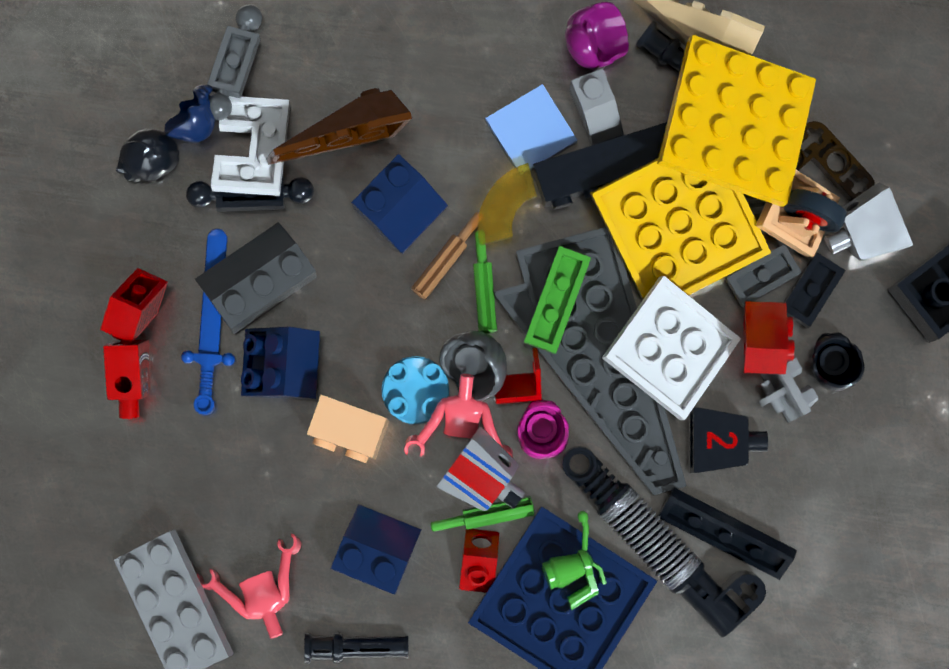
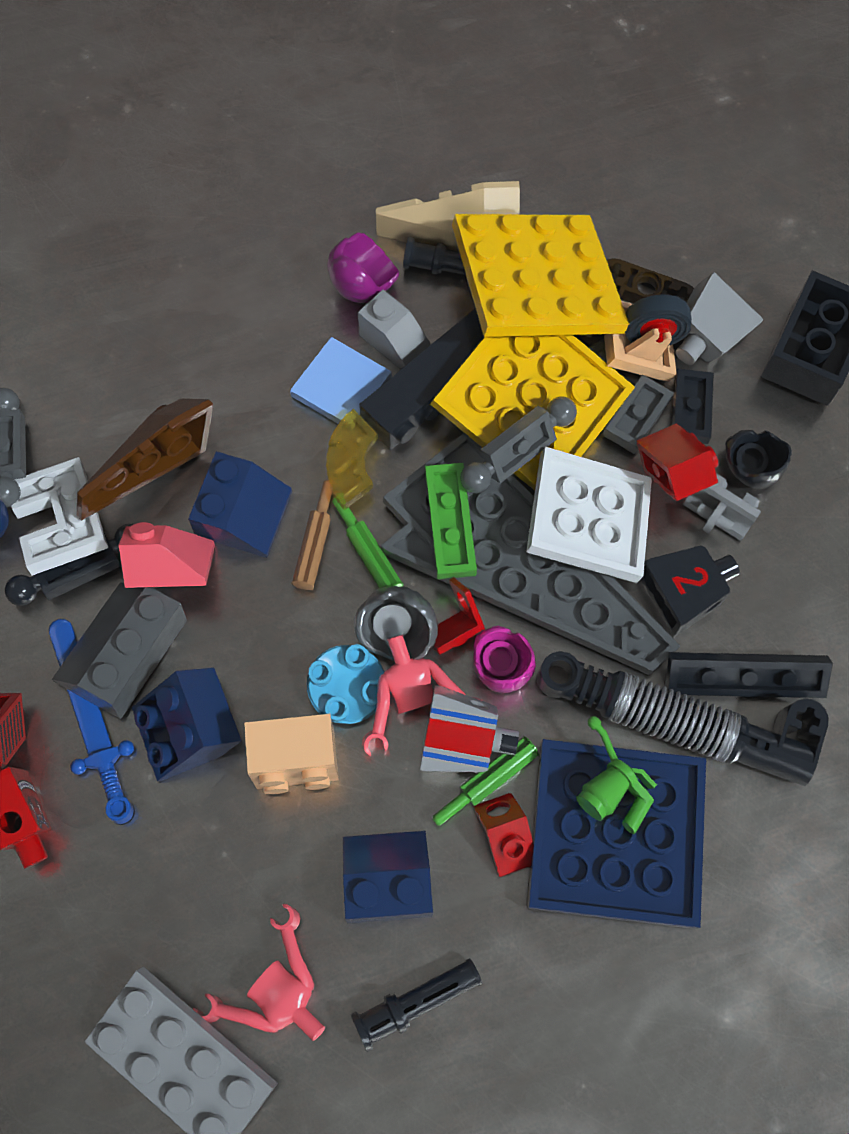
camera: 25 degrees left, 15 degrees down
none -> coral slope [119,522,215,588]
none -> dark grey plate [460,396,577,493]

